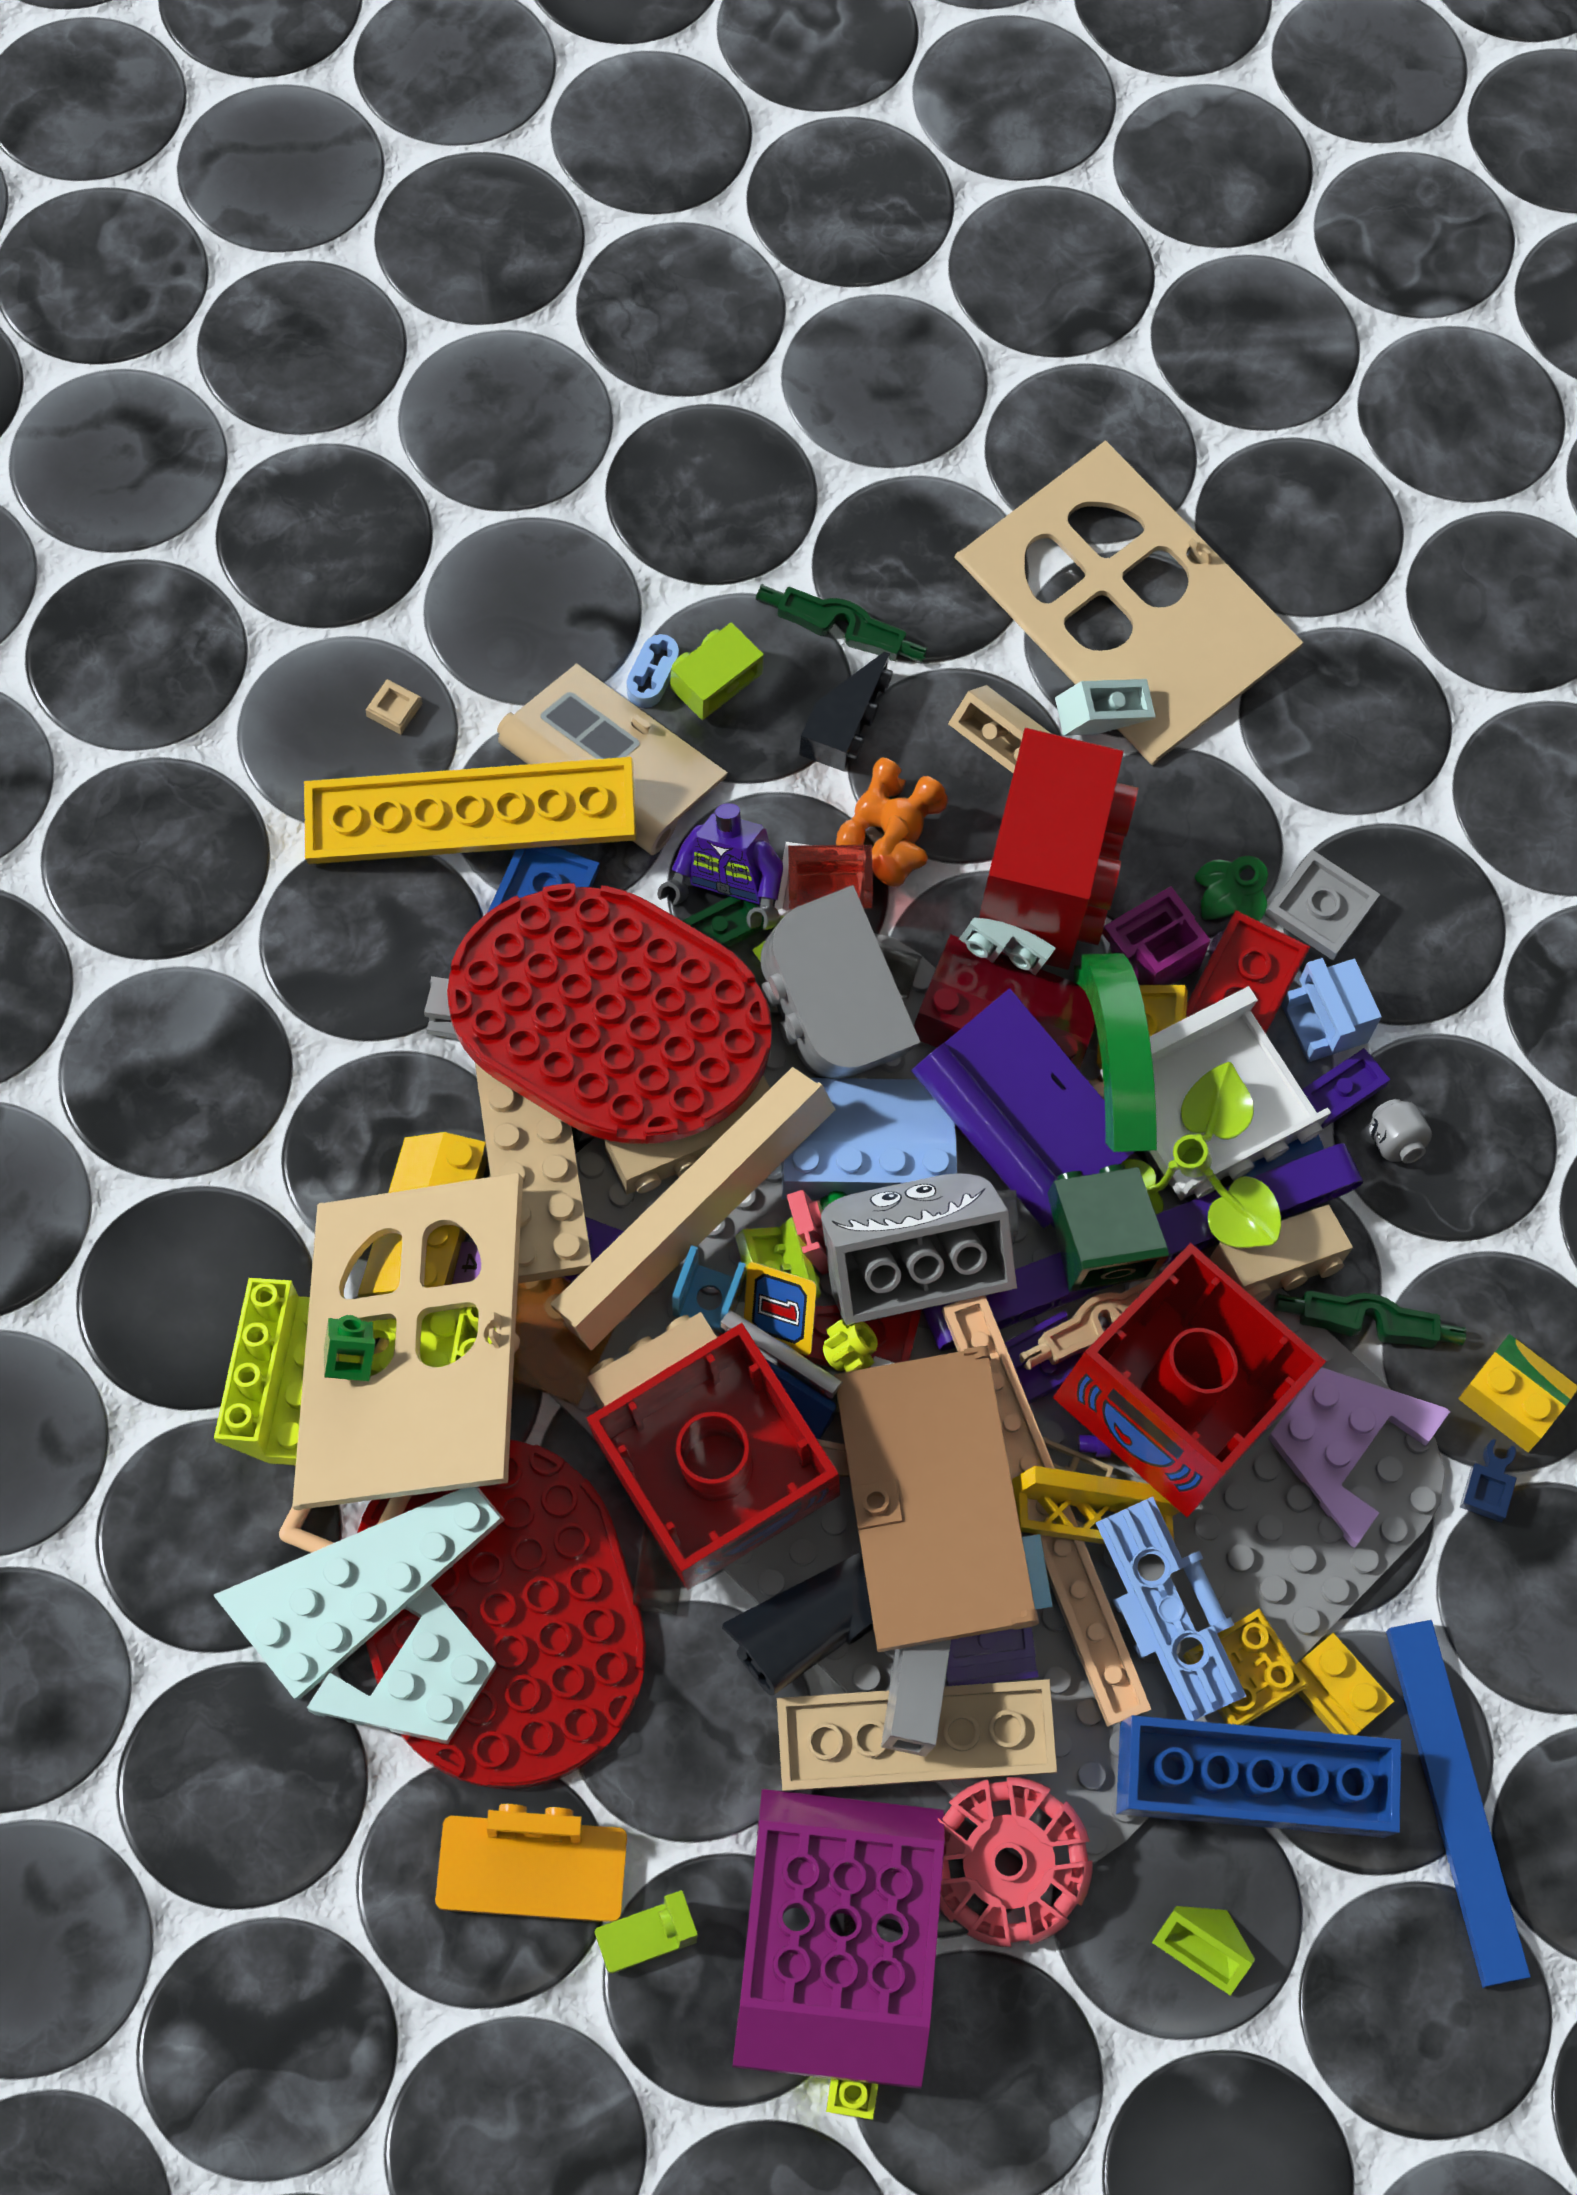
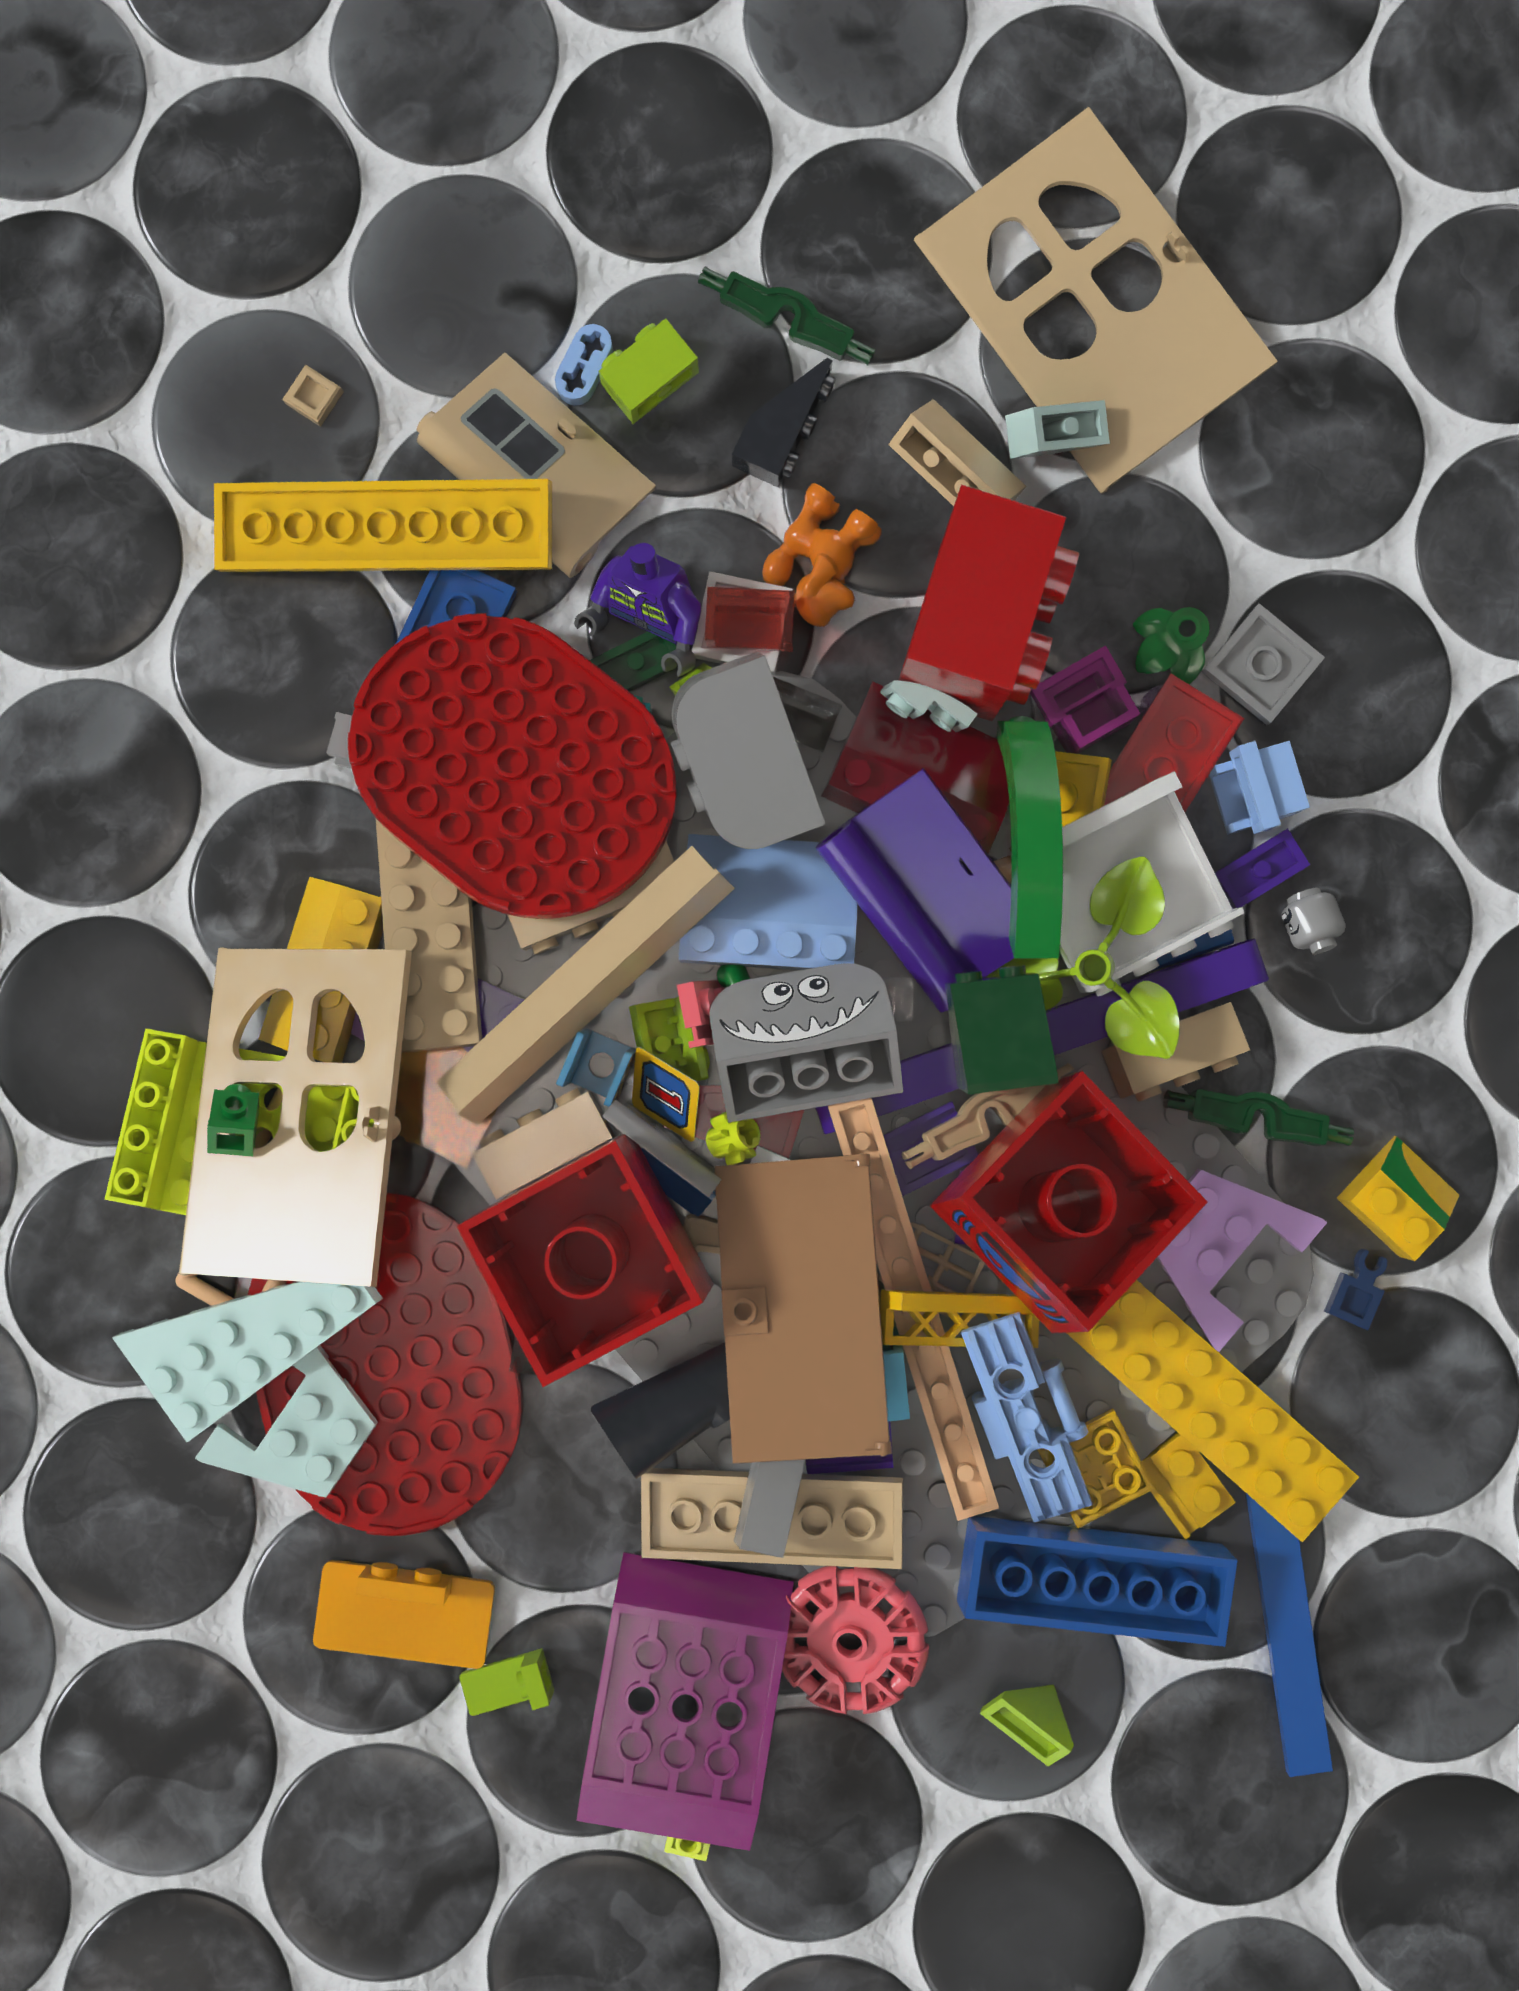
camera: 10 degrees right, 20 degrees up
none -> yellow plate [1066,1280,1359,1542]

